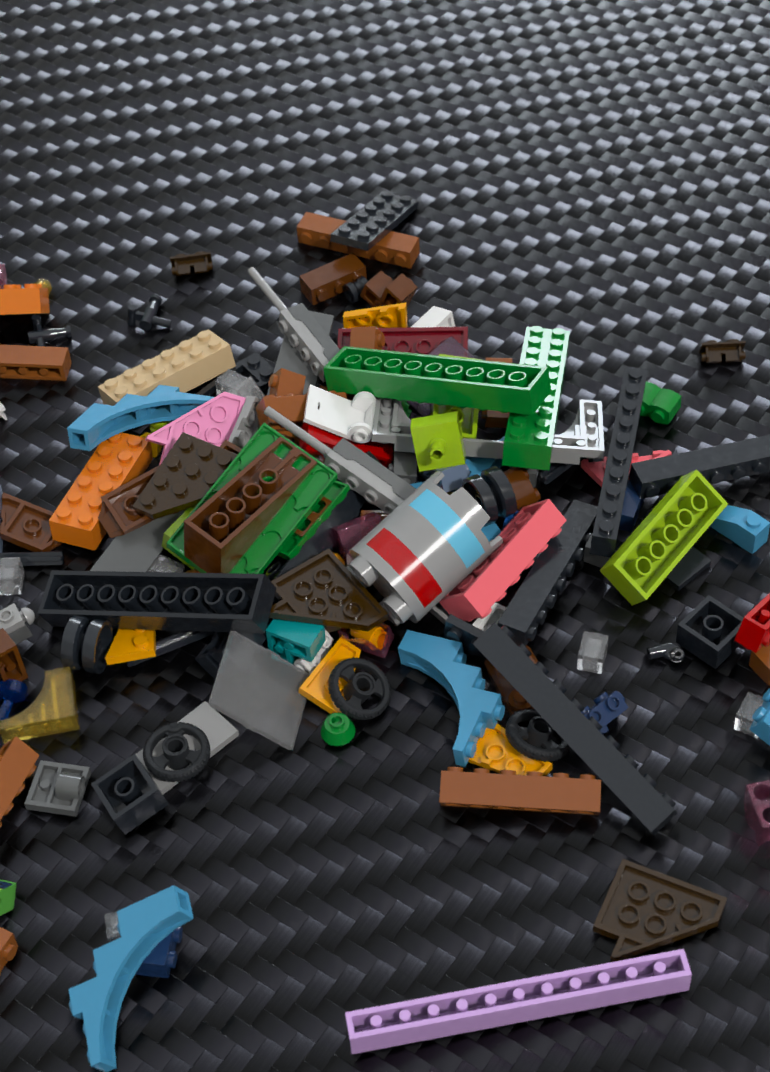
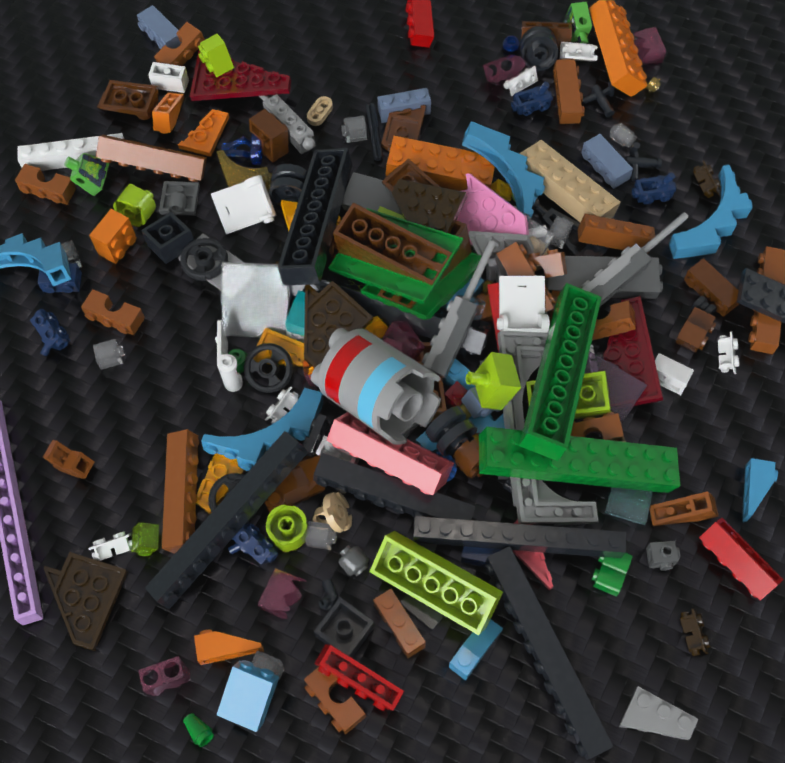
camera: 80 degrees right, 15 degrees up
light orange wing [343,303,408,328] -> none
none -> dark blue brick [30,309,70,356]
none -> dark orange brick [43,440,95,479]
none -> dark orange arch [81,289,145,335]
none -> white hinge [88,531,134,561]
none -> orange brick [89,209,137,264]
none -> clear brick [93,339,125,370]
none -> lime brick [113,184,156,227]
none -> clear neon green brick [131,522,159,556]
none -> orange slope [194,630,264,665]
none -> white door [211,175,277,234]
none -> white door [215,320,243,392]
none -> clear pink piece [258,568,307,619]
none -> white hinge [265,387,299,424]
none -> lime brick [266,505,309,552]
none -> tan tile [313,492,352,533]
none -> dark grey head [339,545,369,577]
none -> dark orange arch [373,589,426,659]
none -> dark blue brick [511,82,553,116]
none -> dark orange brick [578,214,655,254]
none -> sand blue brick [581,134,633,189]
none -> clear light blue slope [605,487,653,525]
none -> clear brick [610,123,636,148]
none -> dark blue brick [632,172,676,204]
none -> dark grey brick [646,541,680,570]
none -> dark orange slope [649,491,719,526]
none -> dark azure arch [669,165,752,259]
none -> brick [699,518,784,601]
none -> white hinge [718,332,739,374]
none -> dark azure slope [742,458,778,522]

